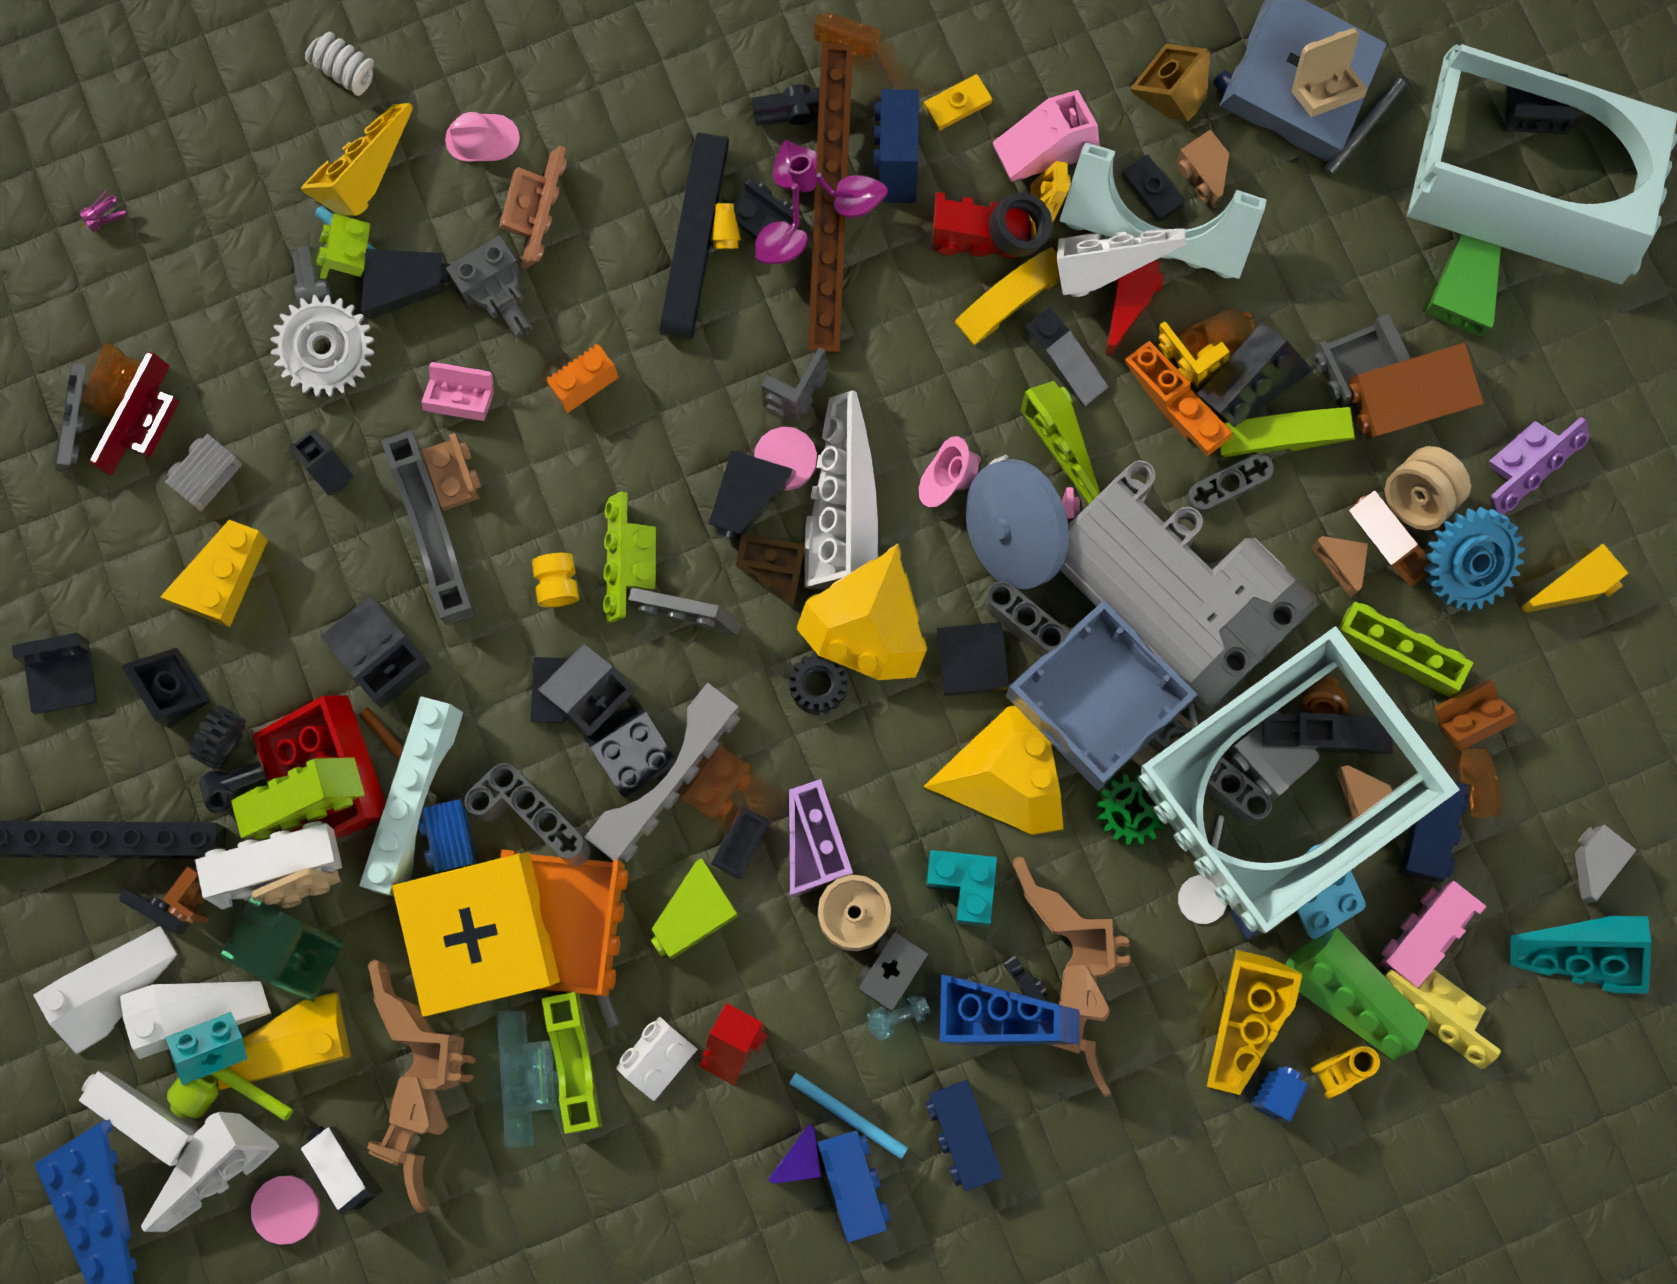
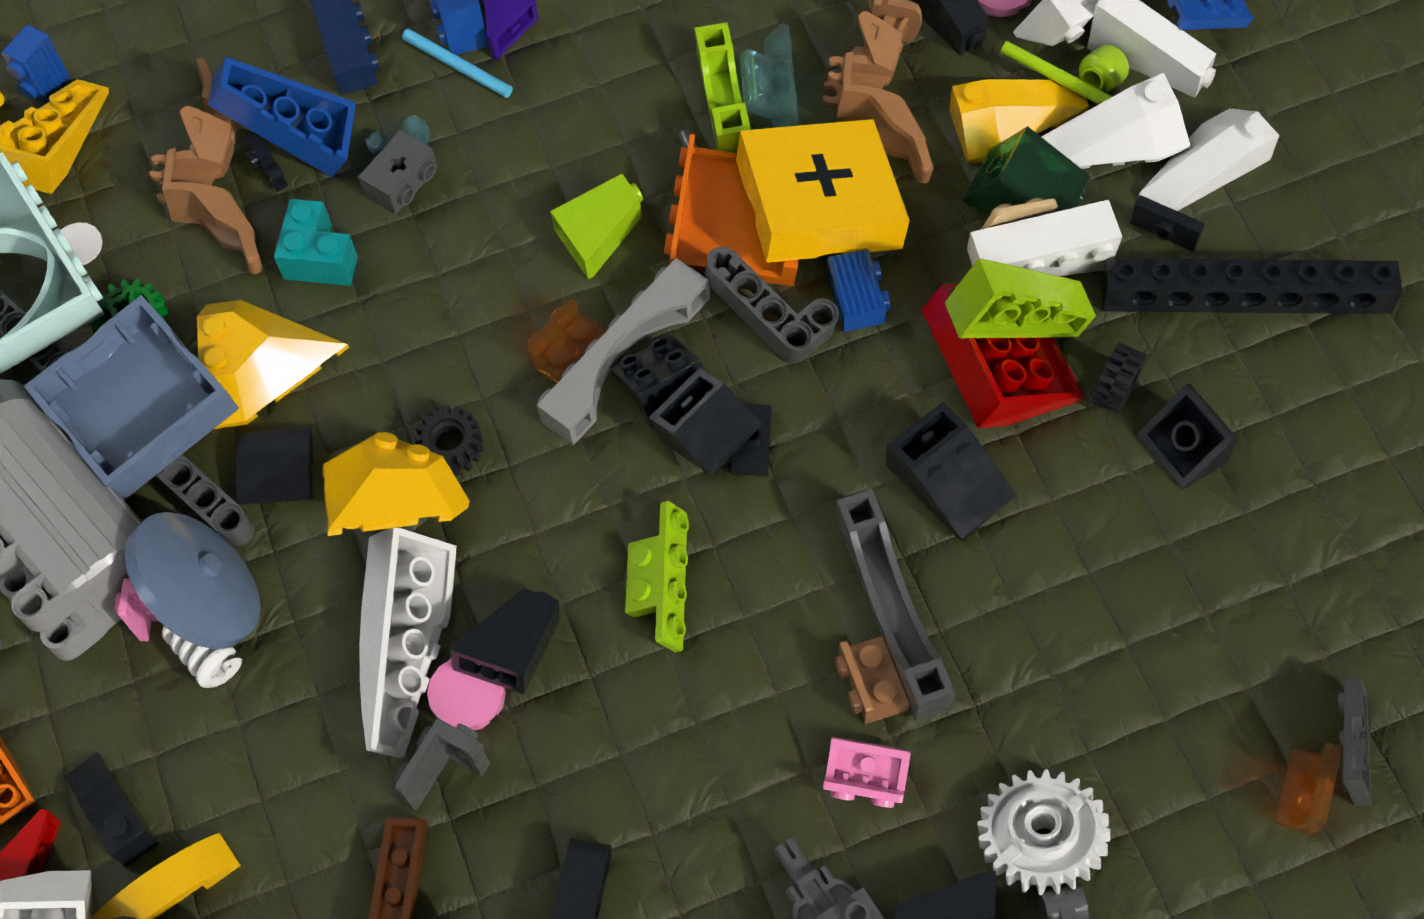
camera: 175 degrees left, 15 degrees down
black bracket [12,633,97,715] -> none
dark red bracket [90,352,180,475] -> none
yellow wedge [161,520,268,627] -> none
dark orange bracket [163,867,209,924] -> none
light grey brick [165,434,242,512] -> none
teal brick [165,1012,248,1085] -> none
black piece [199,761,268,813] -> none
black slope [289,428,354,496] -> none
light aqua arch [359,696,463,898] -> none
reddish brown bar [359,707,404,761] -> none
yellow wheel [532,553,580,608] -> none
orange brick [547,344,619,413] -> none
white bracket [616,1017,698,1101] -> none
dark grey wing [628,587,742,636] -> none
red wedge [699,1003,768,1086] -> none
black plate [711,806,771,880] -> none
dark brown wing [736,534,805,607] -> none
lavender wedge [789,779,853,898] -> none
tan wheel [818,875,891,952] -> none
bright pink piece [919,436,981,507] -> none
lime wedge [1021,381,1100,505] -> none

